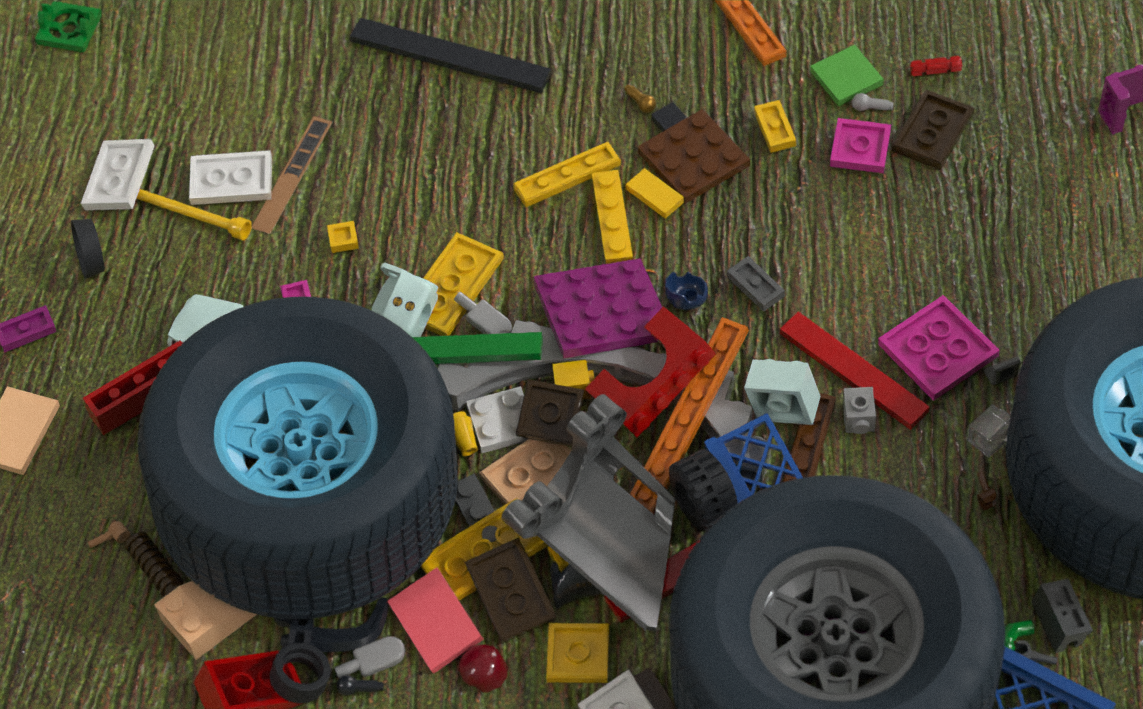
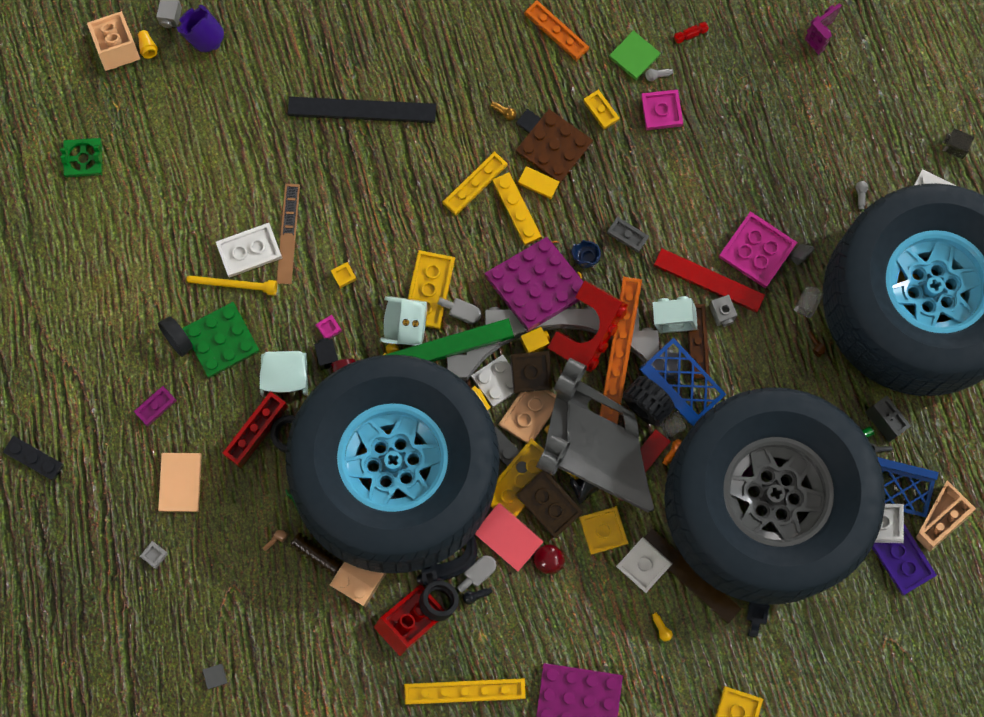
camera: 25 degrees left, 20 degrees up
white plate [81,139,155,210] -> none
dark brown tile [892,89,974,170] -> none
none -> green plate [182,302,260,379]

